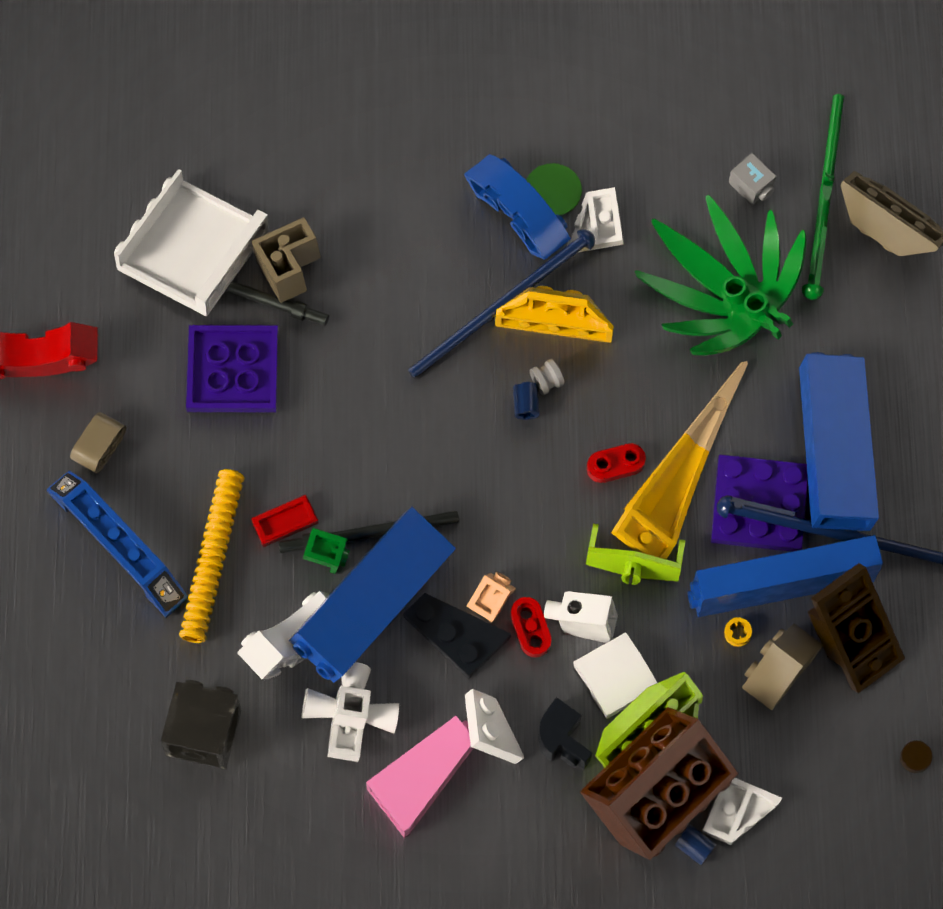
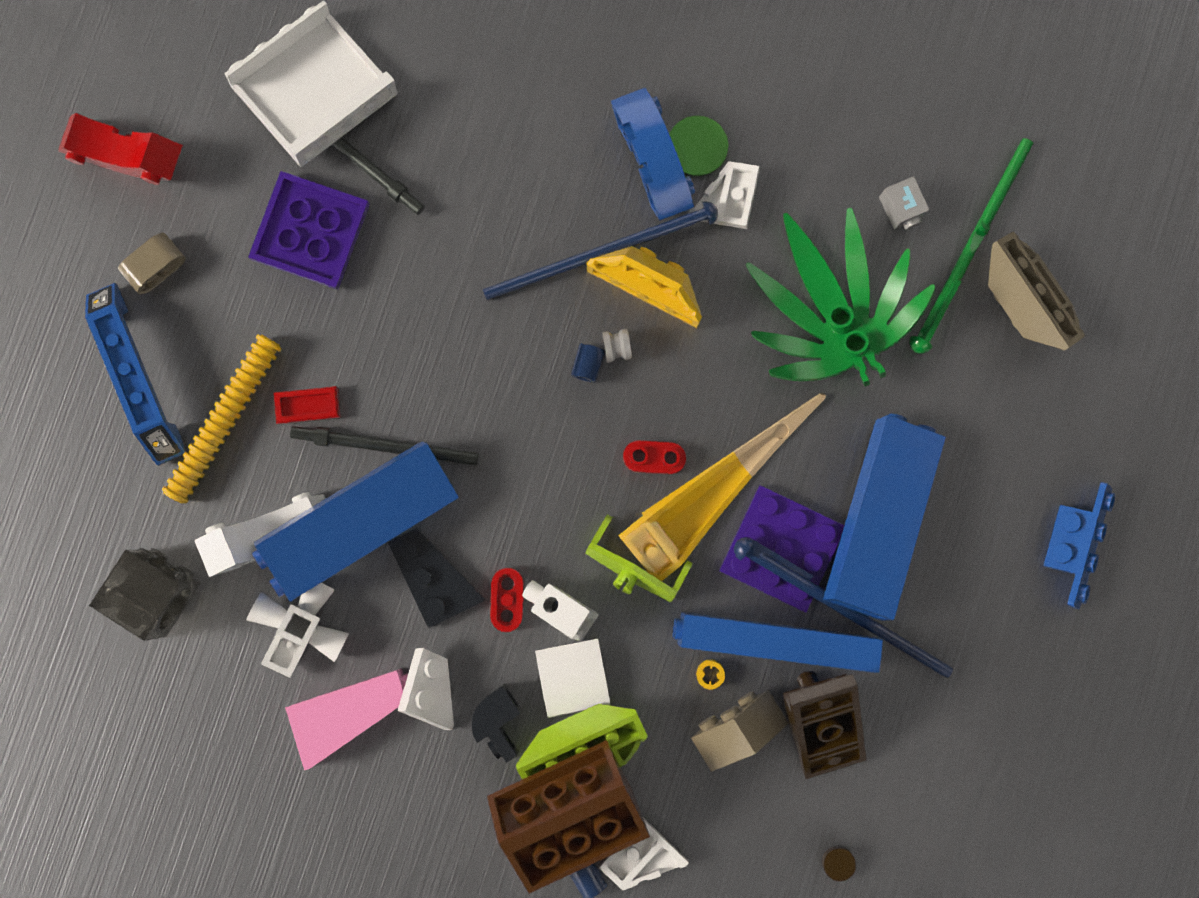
camera: 25 degrees right, 15 degrees up
dark tan brick [251,217,321,303] -> none
green bracket [302,528,350,574] -> none
light nougat bracket [467,572,516,622] -> none

